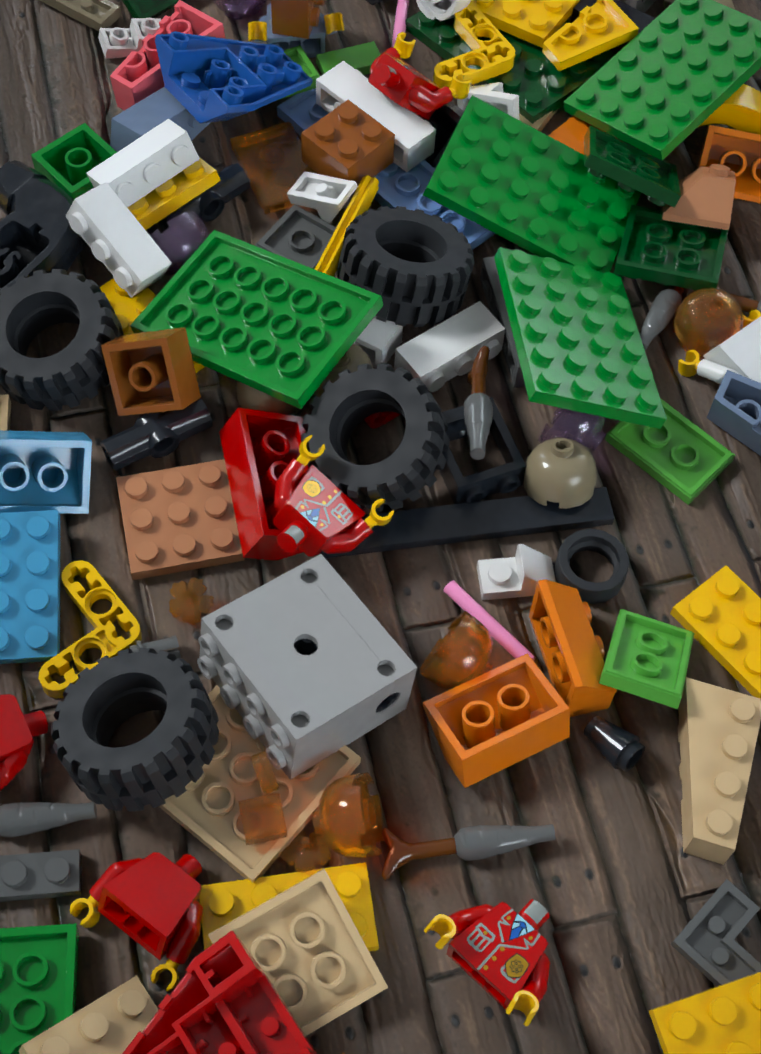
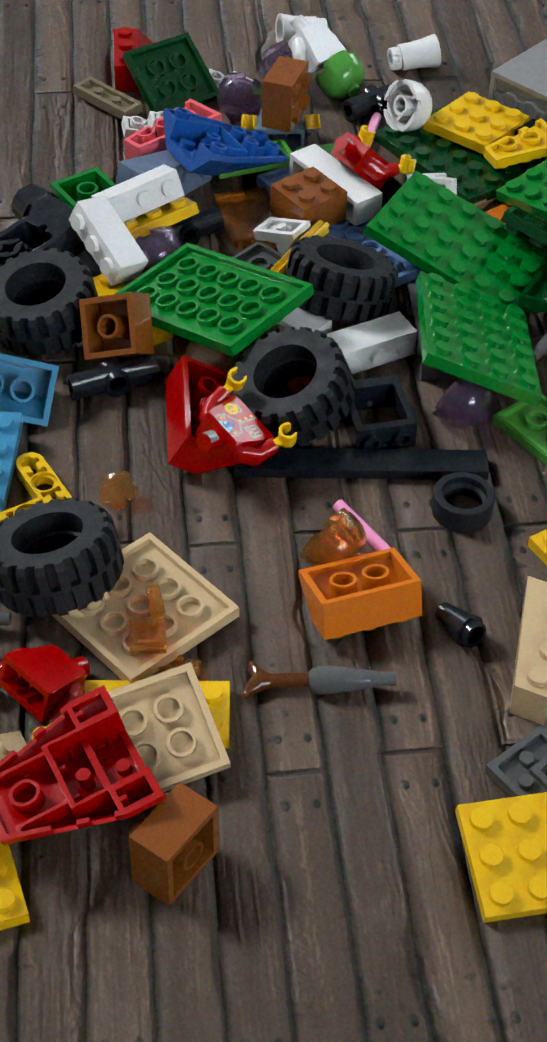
camera: 10 degrees right, 15 degrees down
nougat plate [116,459,245,580] -> none
light grey gear [197,554,418,780] -> none
clear orange cylinder [313,772,384,858] -> none
red torso [424,899,550,1026] -> none
yellow beam [433,5,515,88] -> none
dark grey piece [464,346,493,460] -> none
white slope [477,544,556,600] -> none
dark tan cylinder [524,438,597,509] -> none
orange slope [529,579,617,717] -> none
bright green tile [599,609,694,709] -> none

